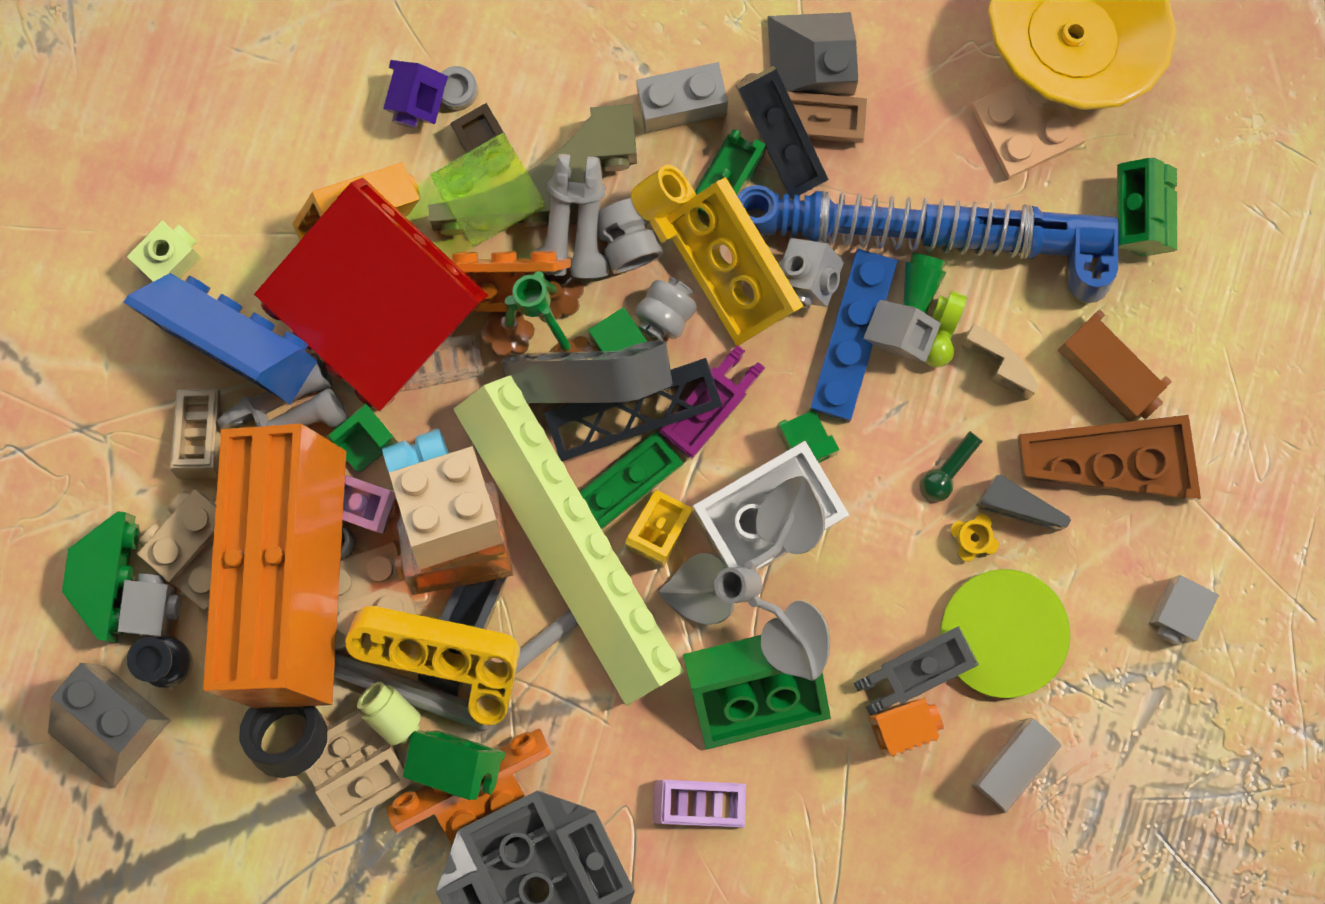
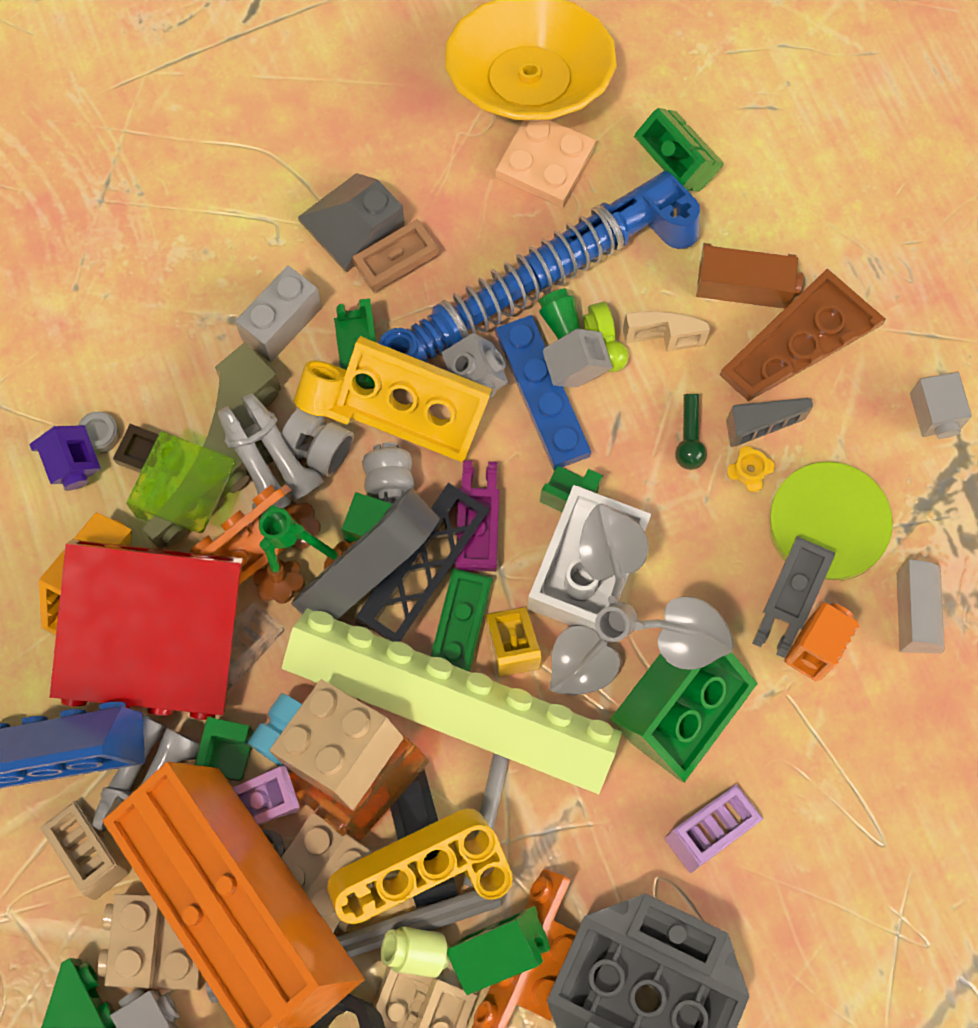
camera: 40 degrees left, 10 degrees down
black piece [736,66,829,199] -> none

